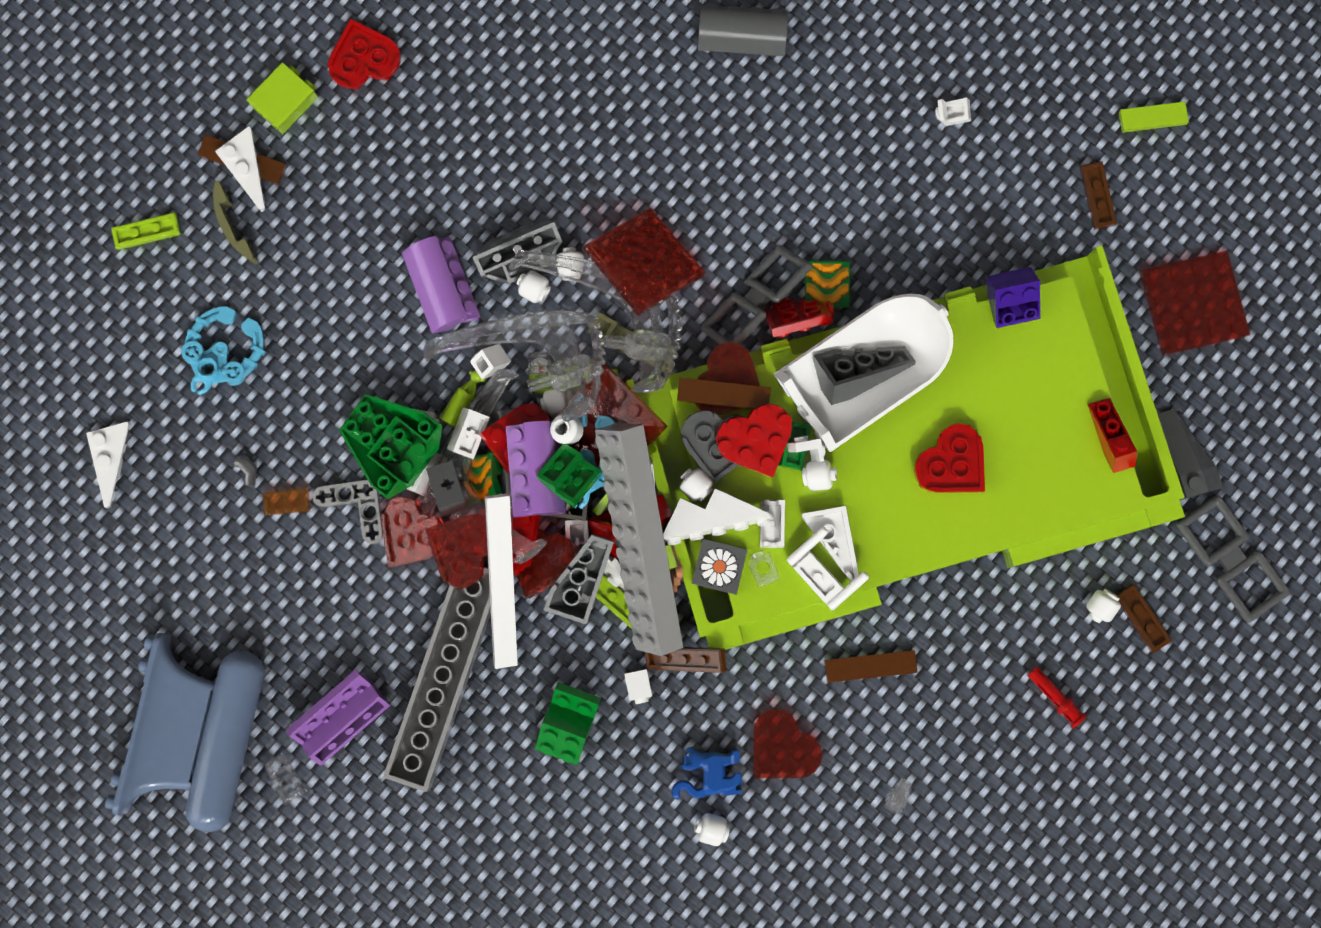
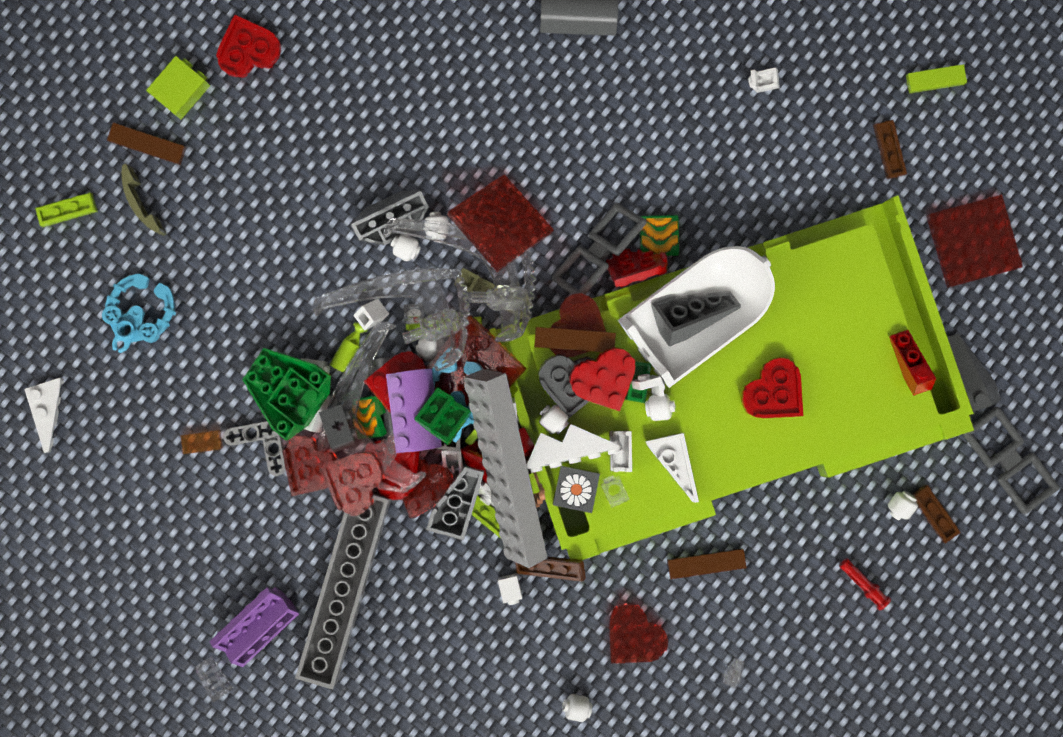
camera: 10 degrees left, 5 degrees up
sand blue piece [105,633,264,832] -> none
white wing [215,126,265,212] -> none
flat silver arm [234,455,257,486] -> none
medium lavender brick [402,236,480,334] -> none
white hinge [447,407,490,459] -> none
white tile [485,493,517,669] -> none
green bracket [535,682,601,765] -> none
white head [550,414,584,445] -> none
blue animal [672,747,742,800] -> none
white plate [786,527,869,610] -> none
dark purple slope [987,267,1041,328] -> none

